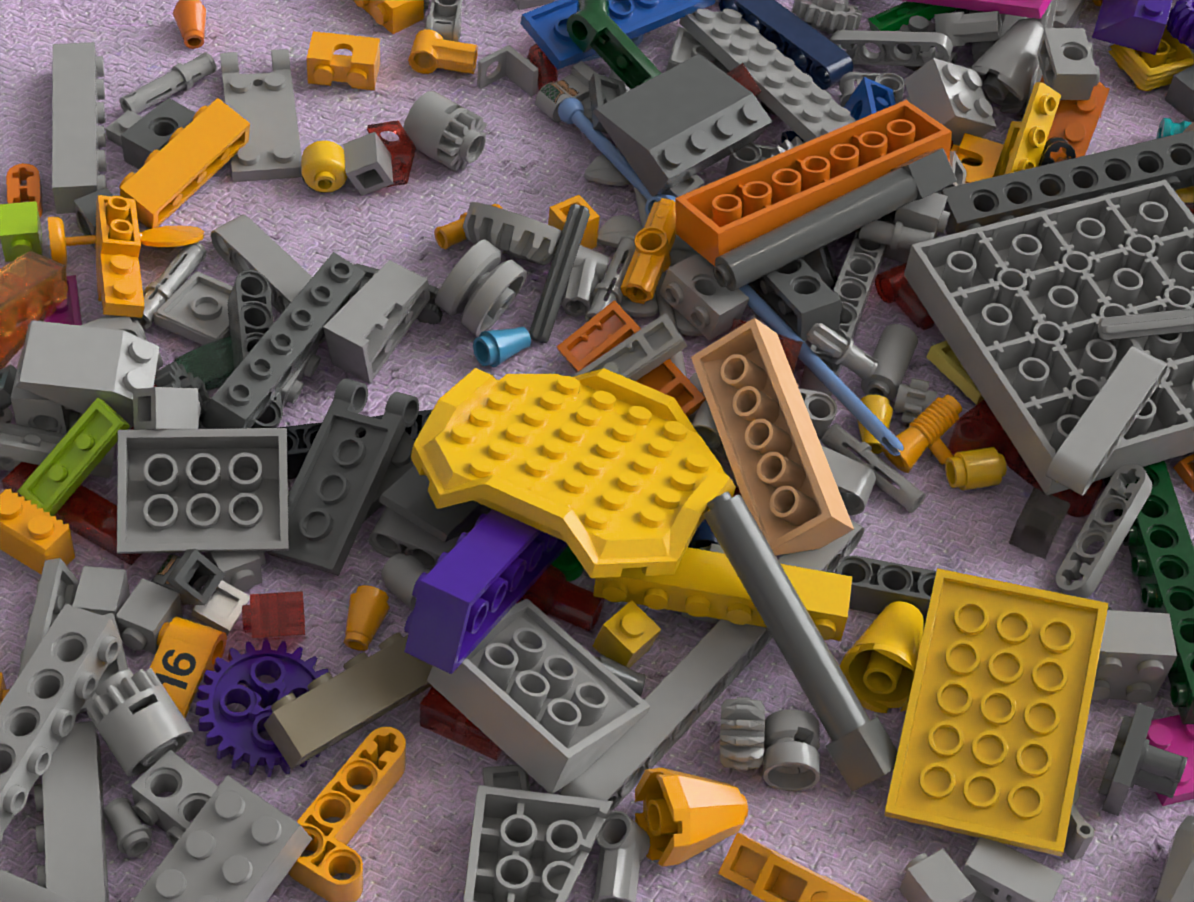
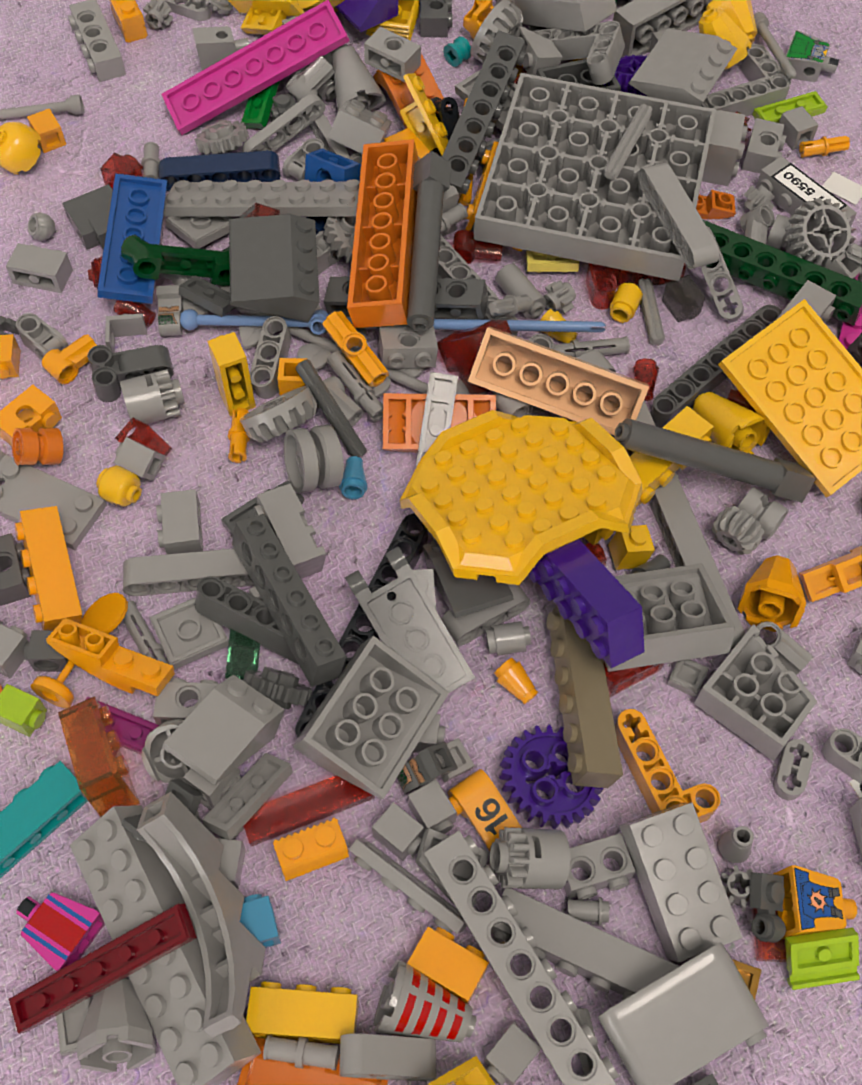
camera: 50 degrees left, 10 degrees up
lime tile [17,398,130,516] -> none
light grey brick [133,387,201,430] -> none
clear red brick [242,591,306,642] -> none
light orange piece [881,394,962,473] -> none
none -> orange wheel [12,428,63,465]
none -> dark grey piece [87,345,174,402]
none -> light grey brick [156,489,203,554]
none -> yellow brick [207,332,256,416]
none -> light grey beam [250,316,291,399]
none -> clear red cone [632,358,659,401]
none -> light grey axle [637,278,665,345]

